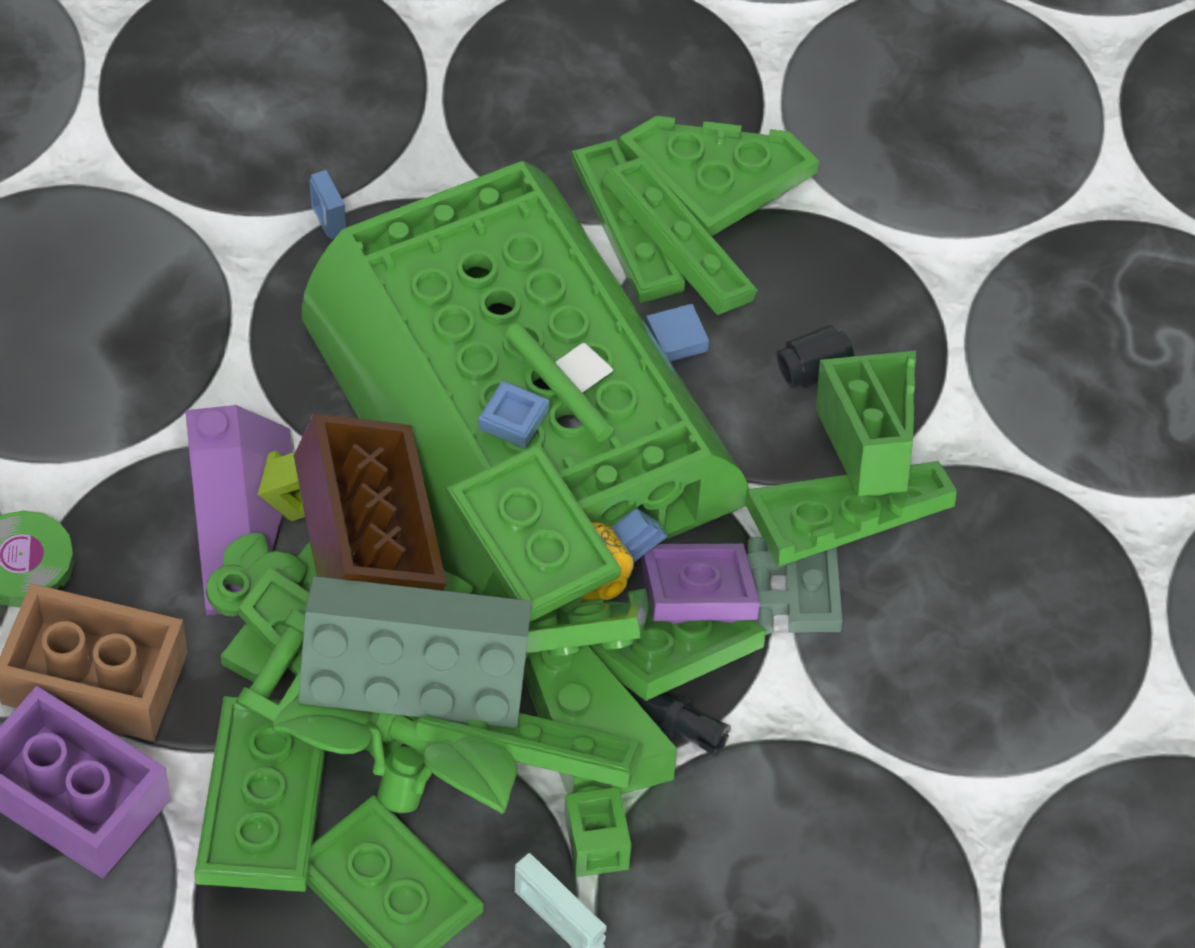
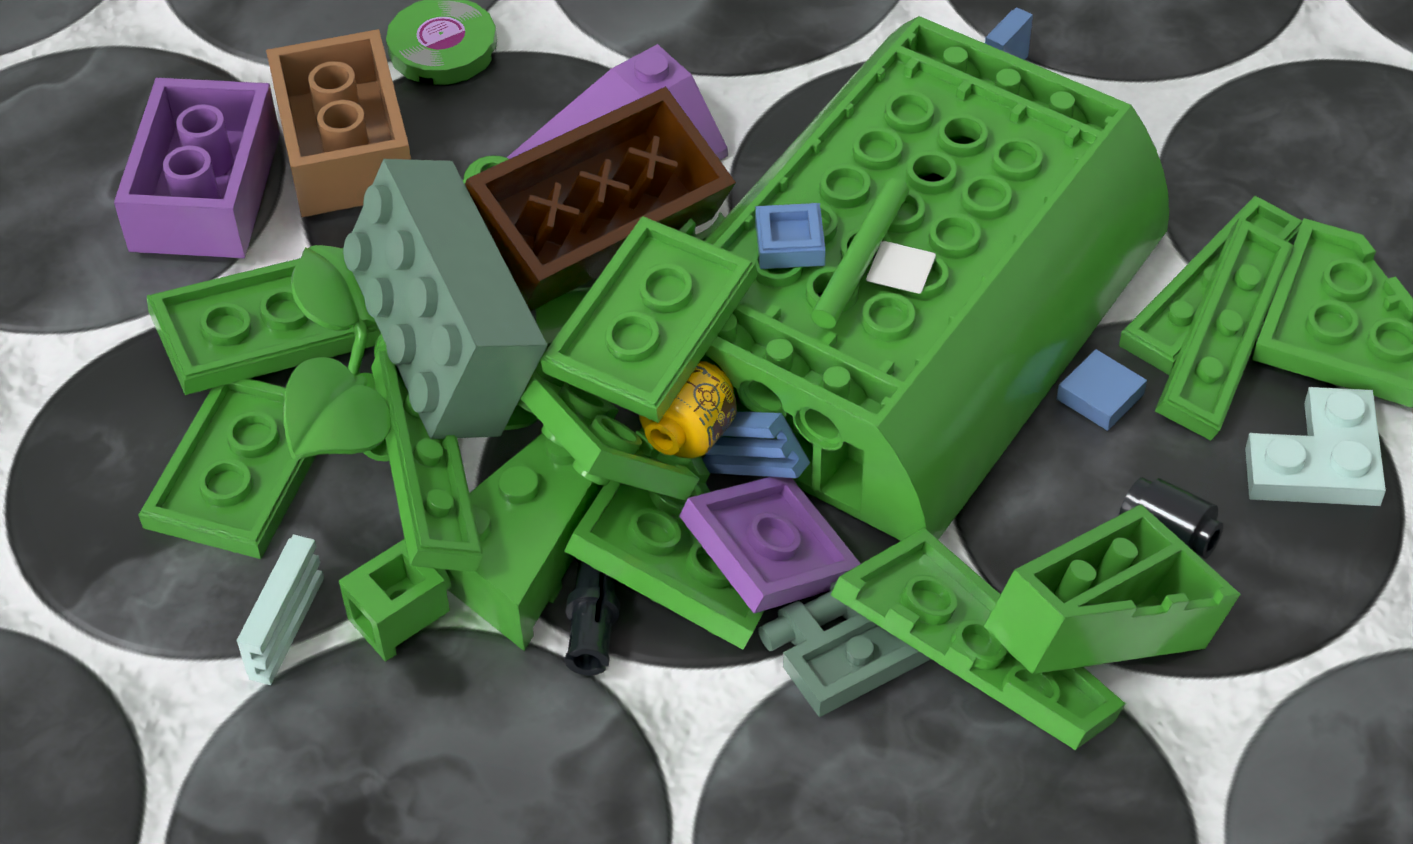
camera: 65 degrees right, 5 degrees down
none -> light aqua plate [1245,387,1386,506]

